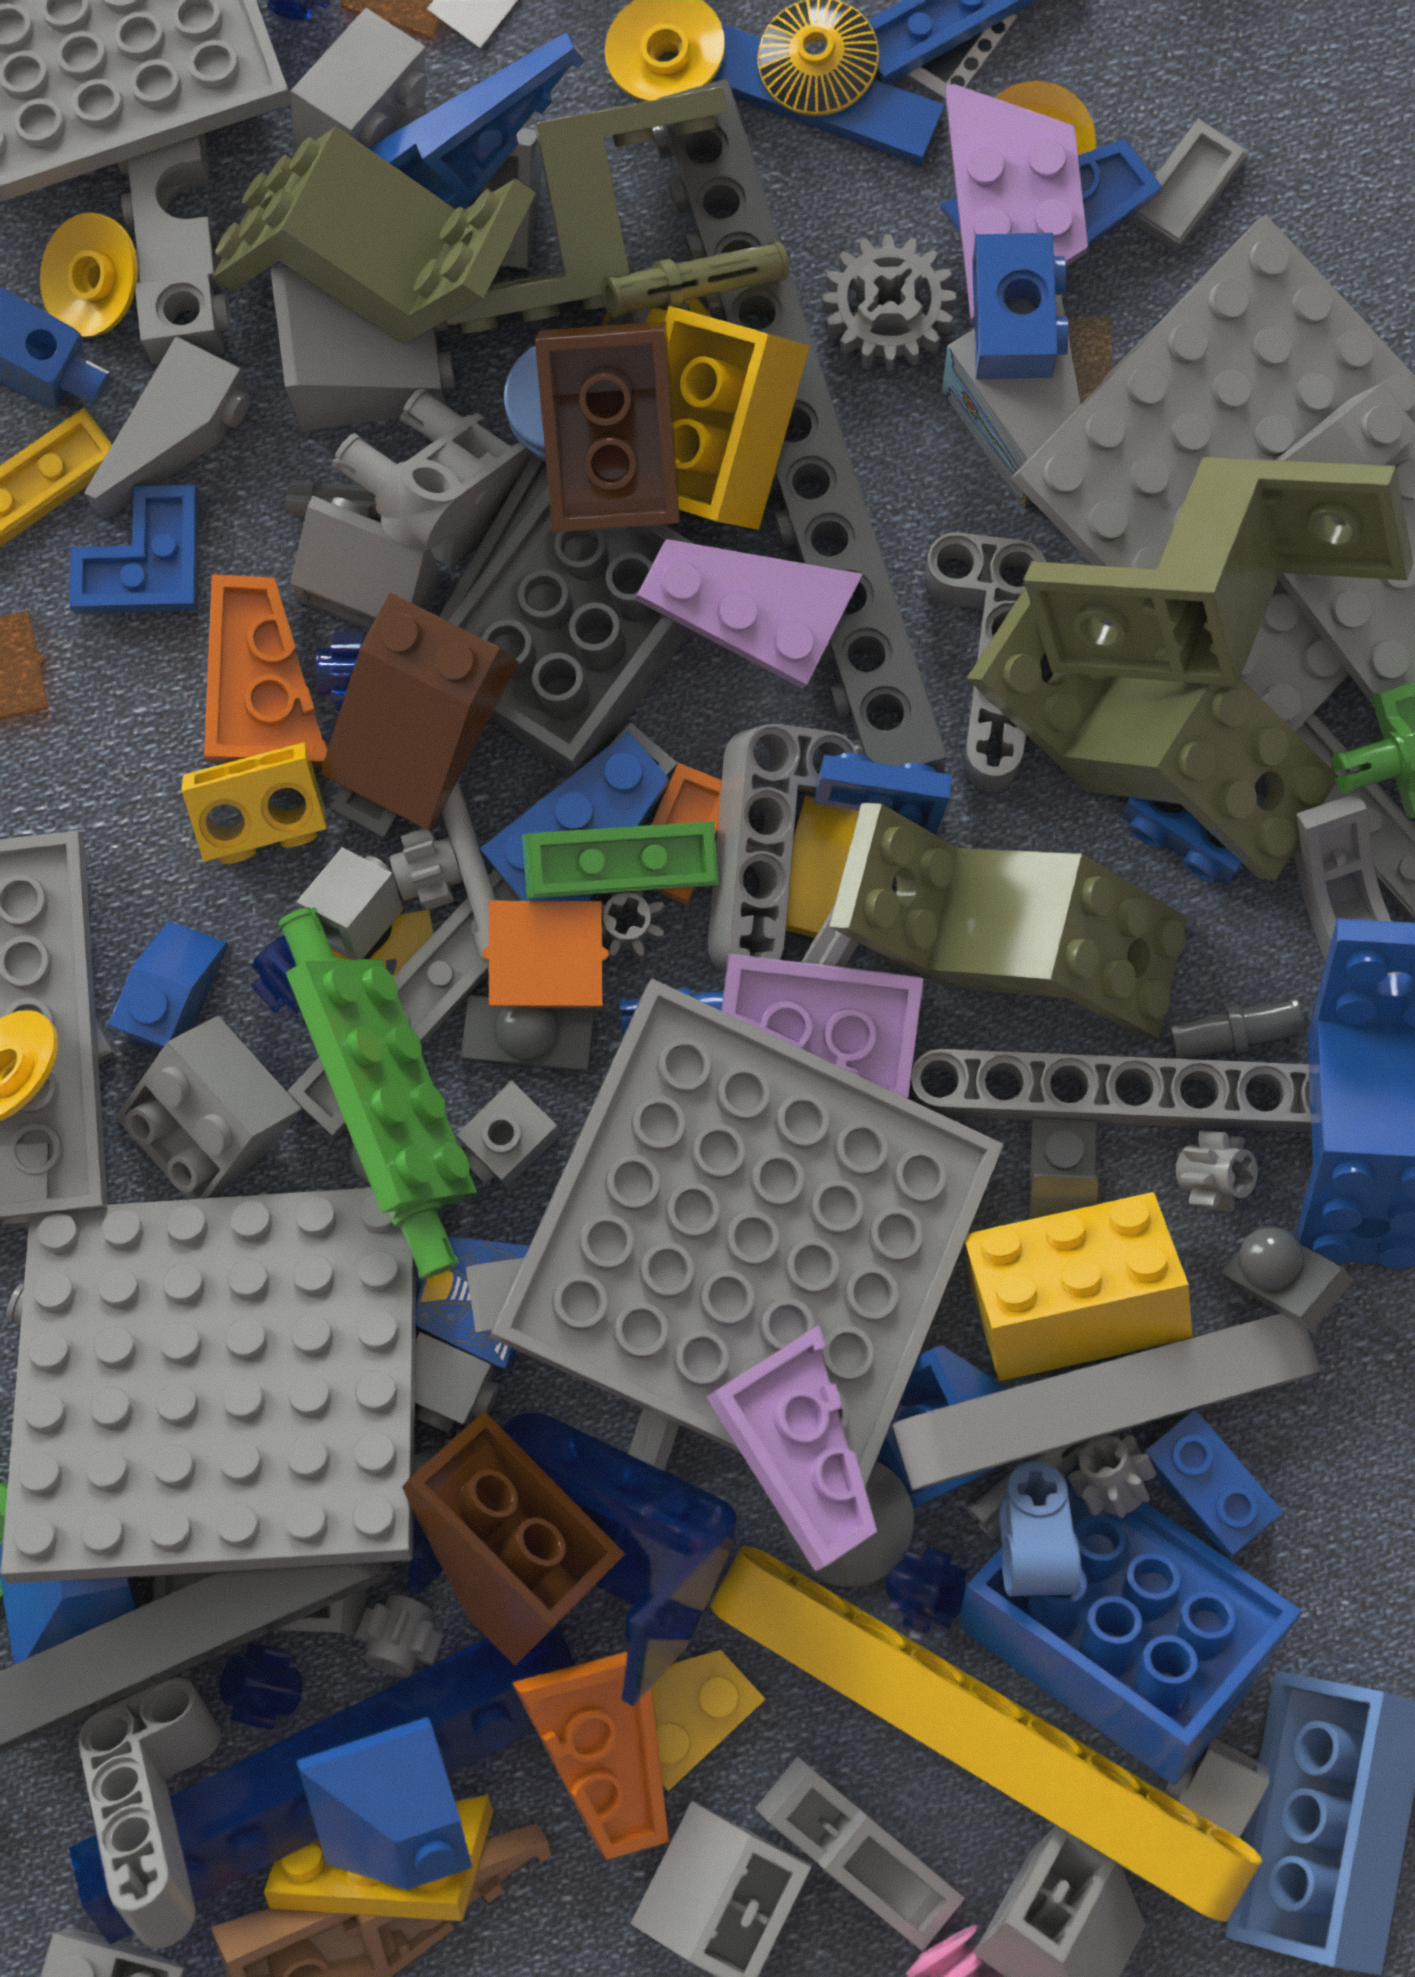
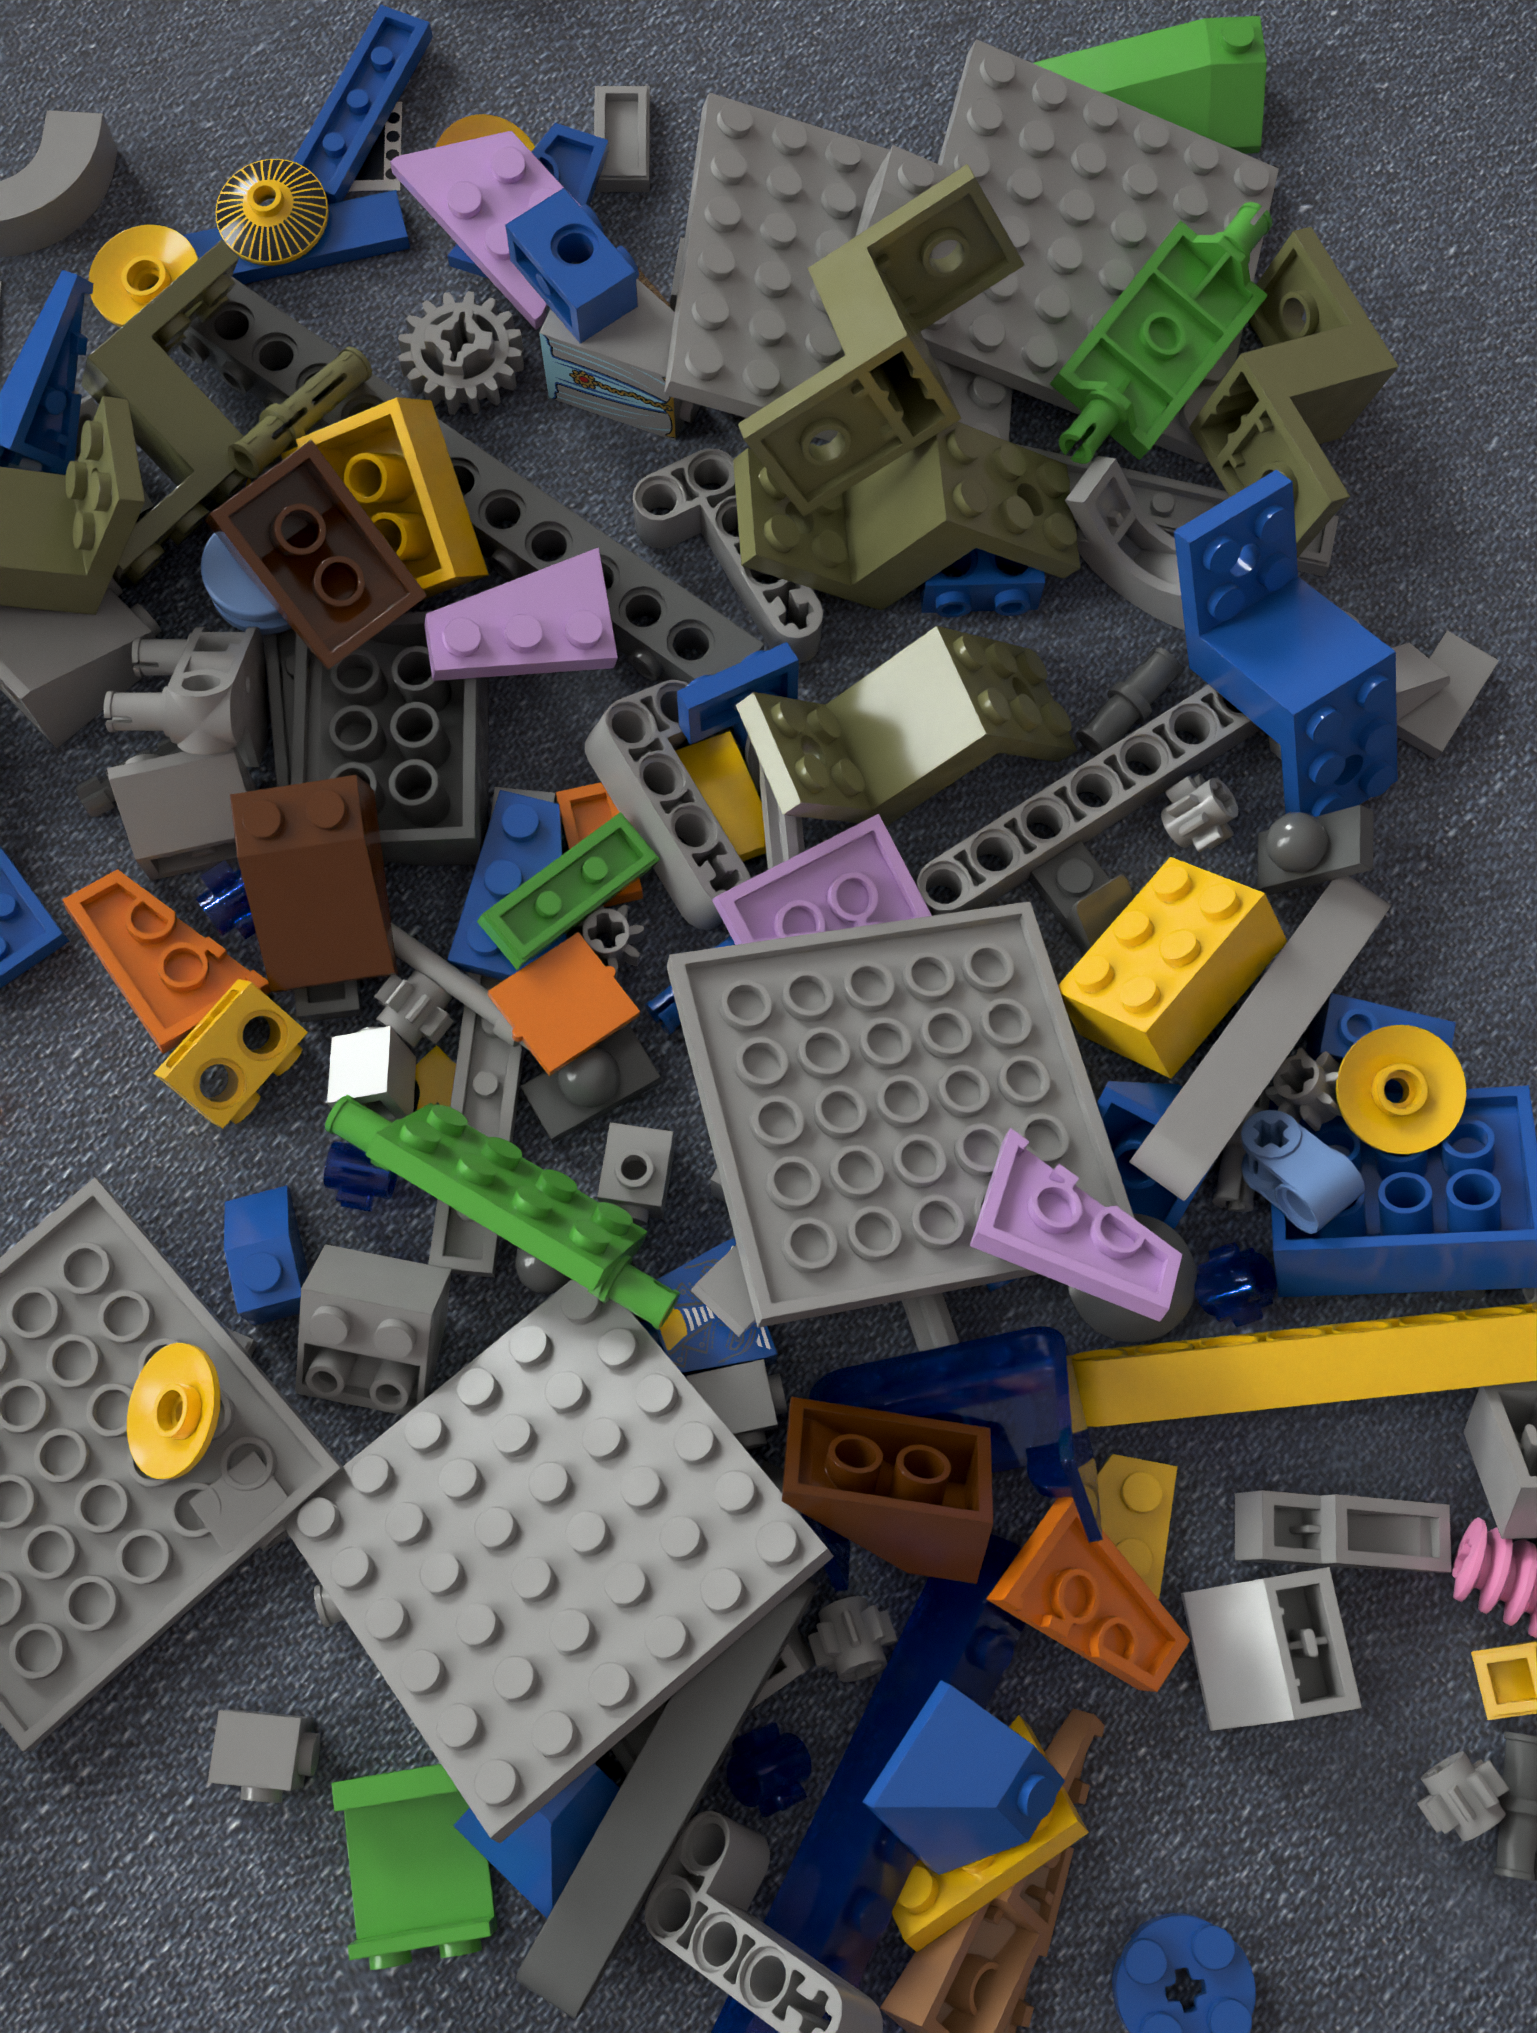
camera: 45 degrees left, 5 degrees down
none -> yellow dish [1336,1025,1466,1154]

